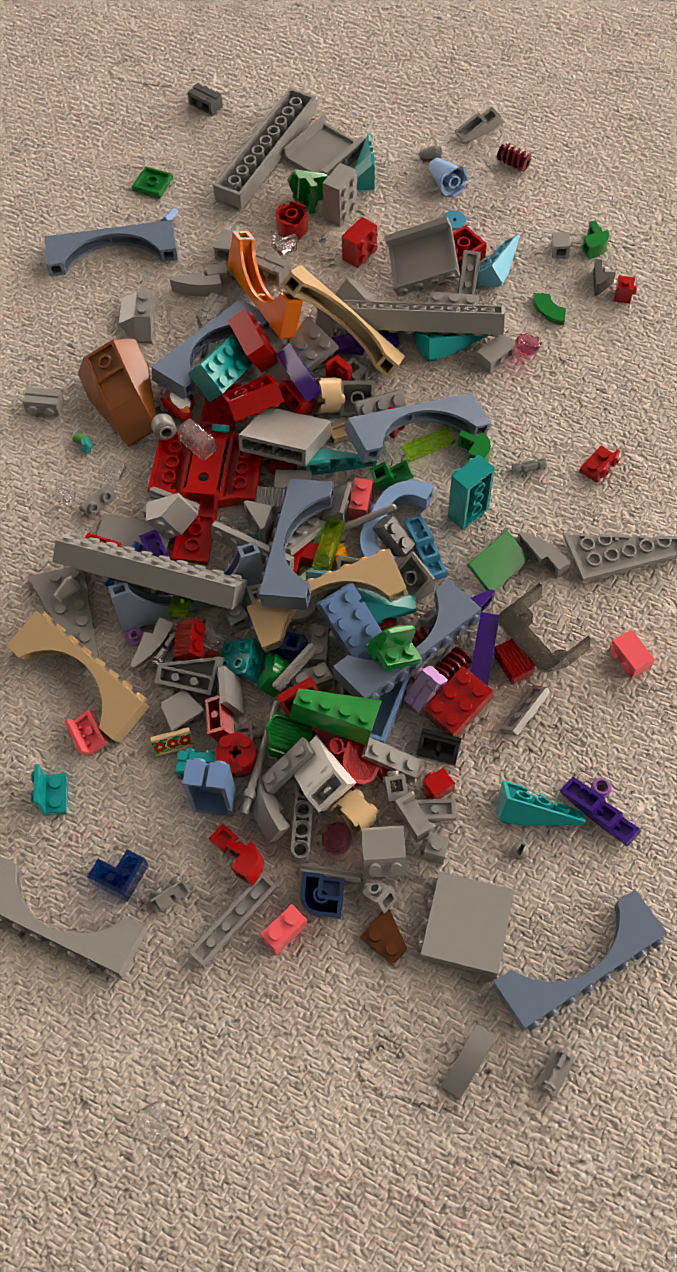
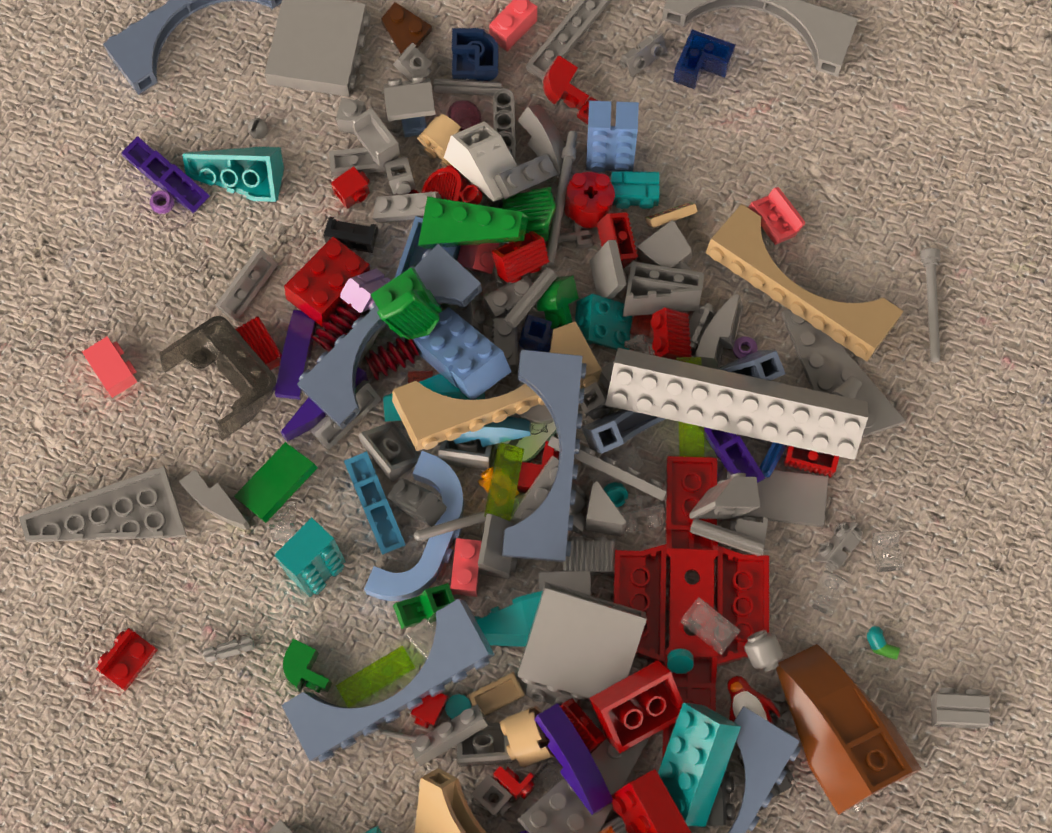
camera: 175 degrees right, 10 degrees up
teal bracket [31,764,68,816] -> none

